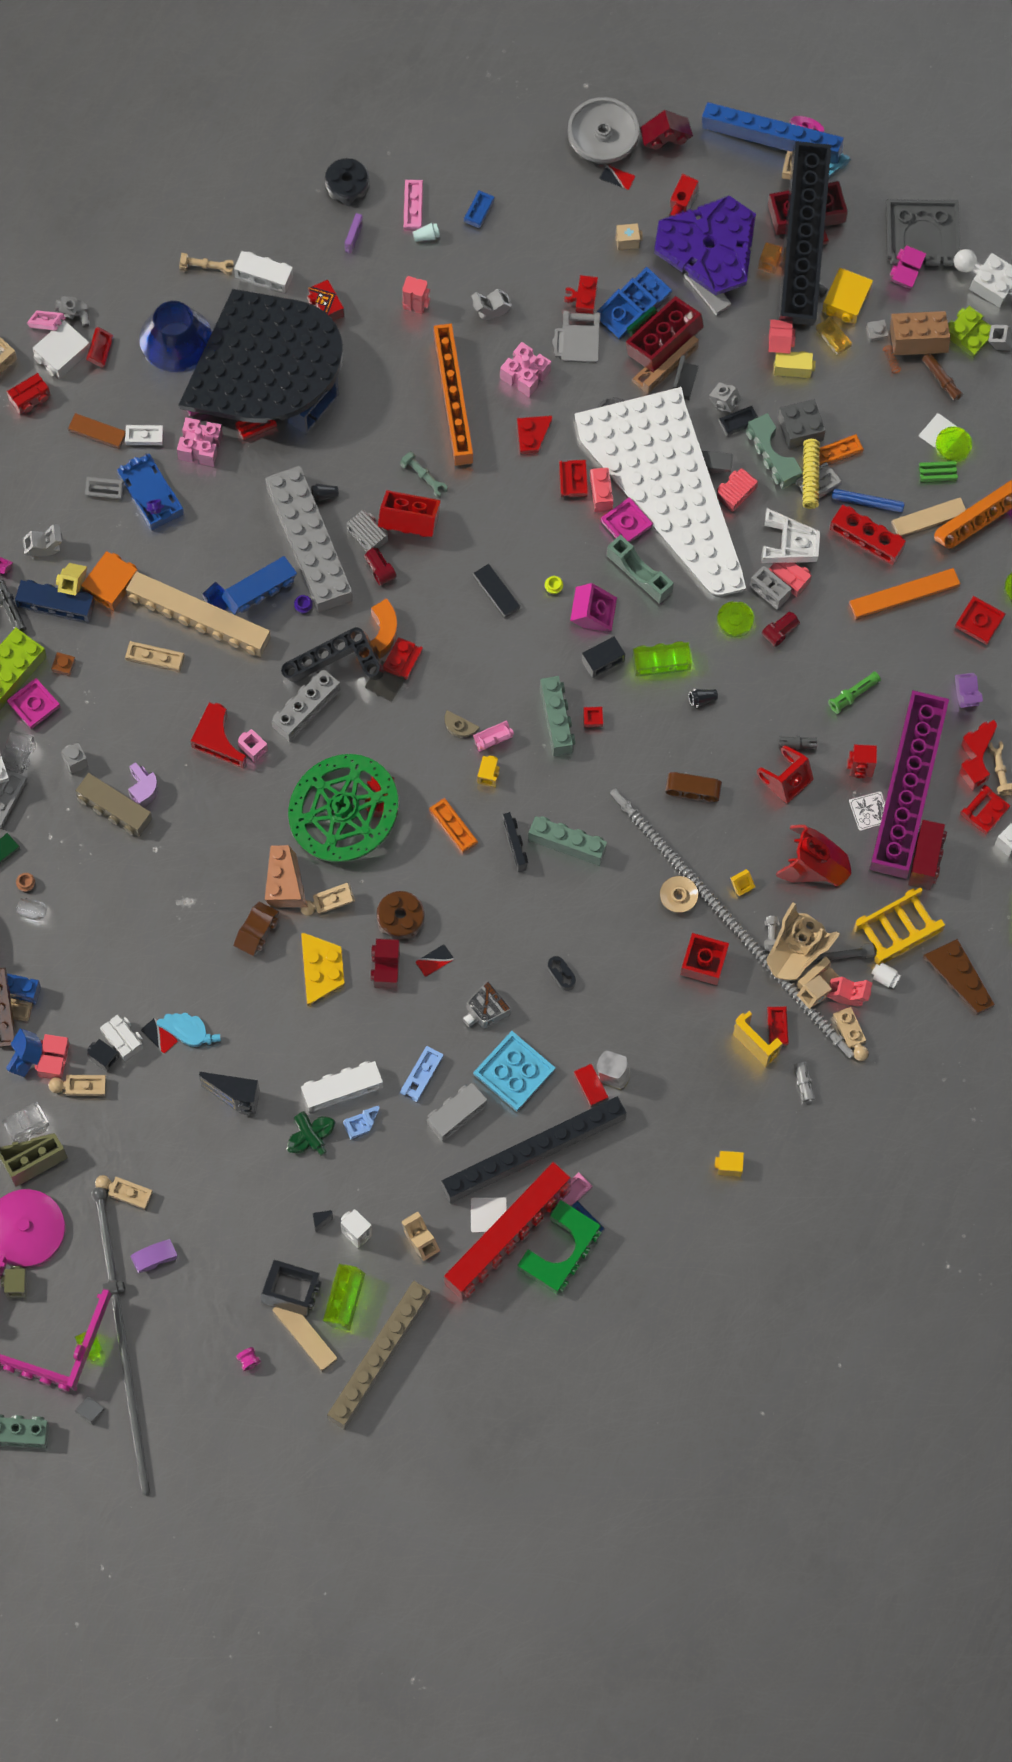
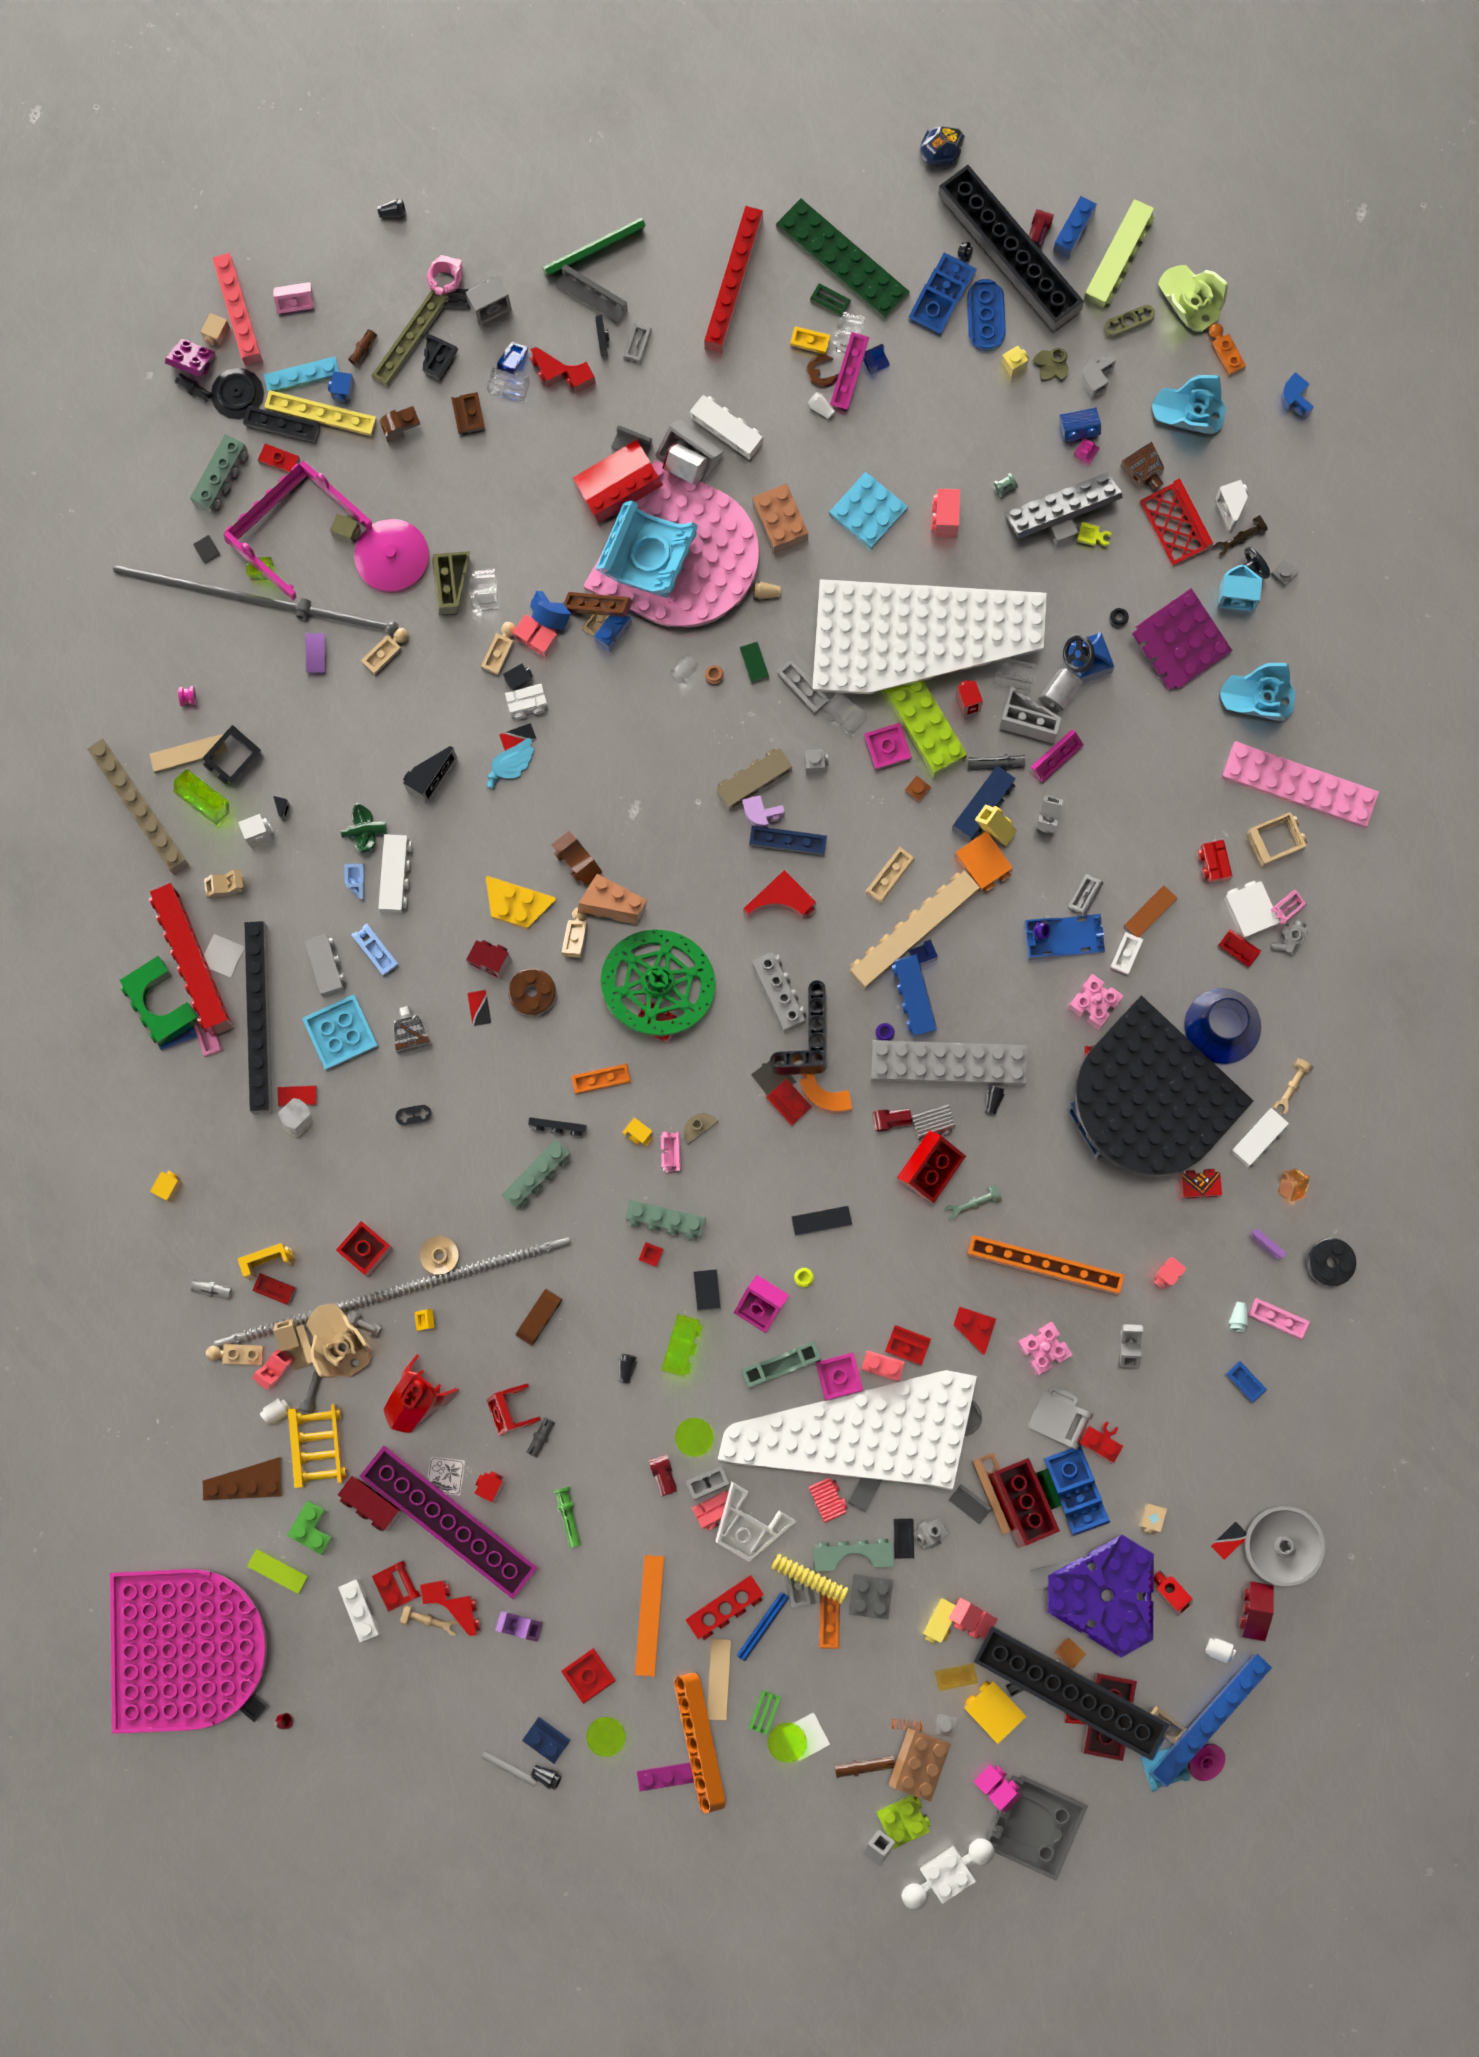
camera: 120 degrees right, 10 degrees up
bright pink brick [238,729,268,763] -> none
none -> bright green brick [287,1501,334,1555]
none -> dark blue plate [749,826,827,855]
none -> white brick [1205,1638,1236,1663]
none -> clear orange panel [1278,1168,1310,1201]

